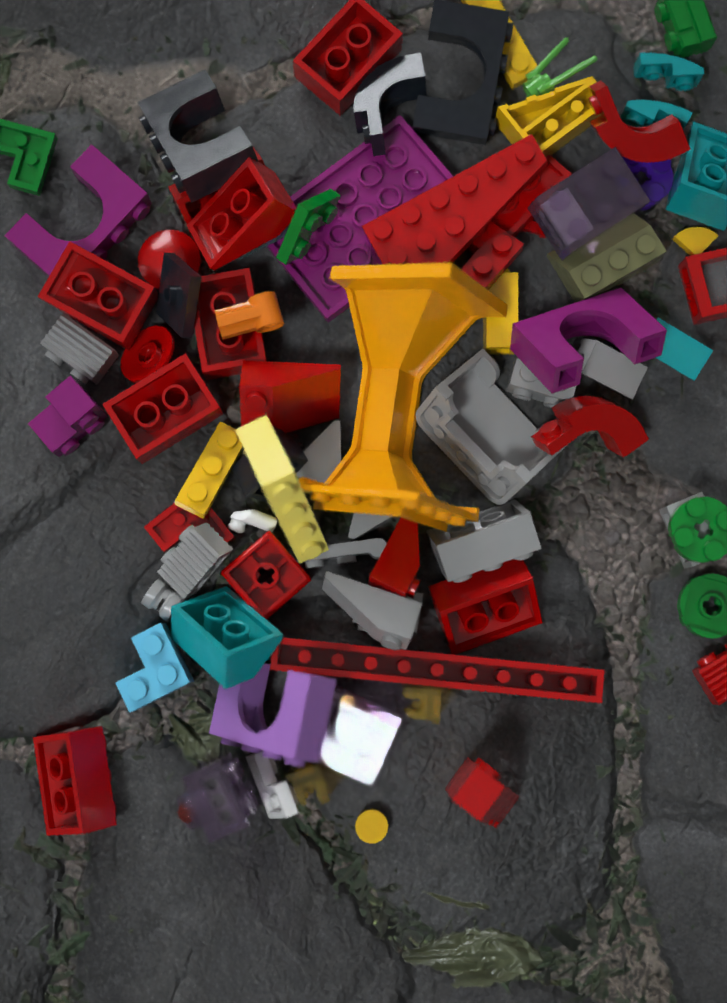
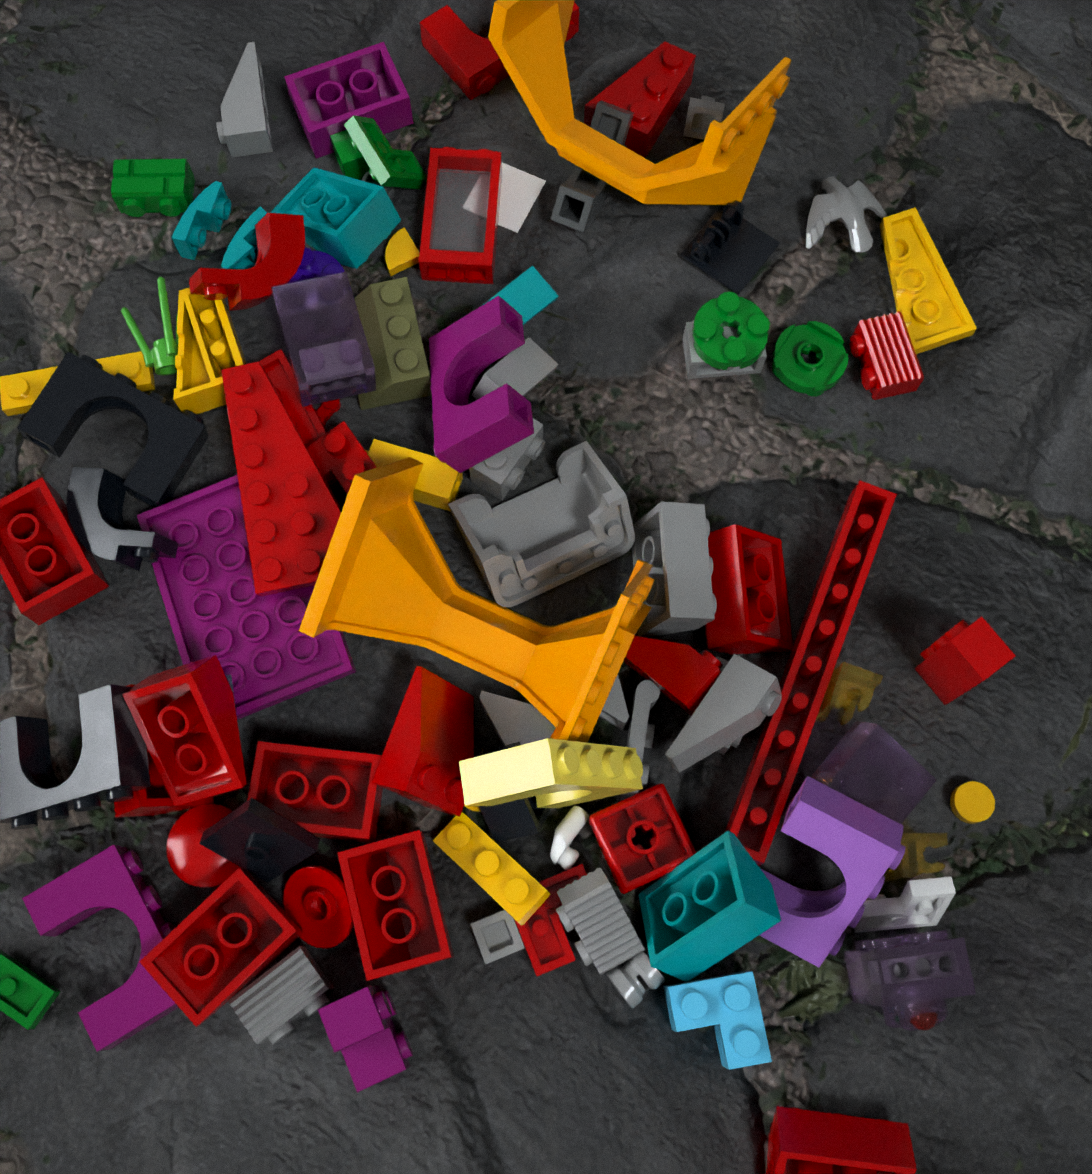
camera: 70 degrees left, 10 degrees down
orange piece [215,291,285,340] -> none
green plate [276,189,341,265] -> none
red arch [531,396,649,458] -> none
none -> light grey plate [470,910,525,965]

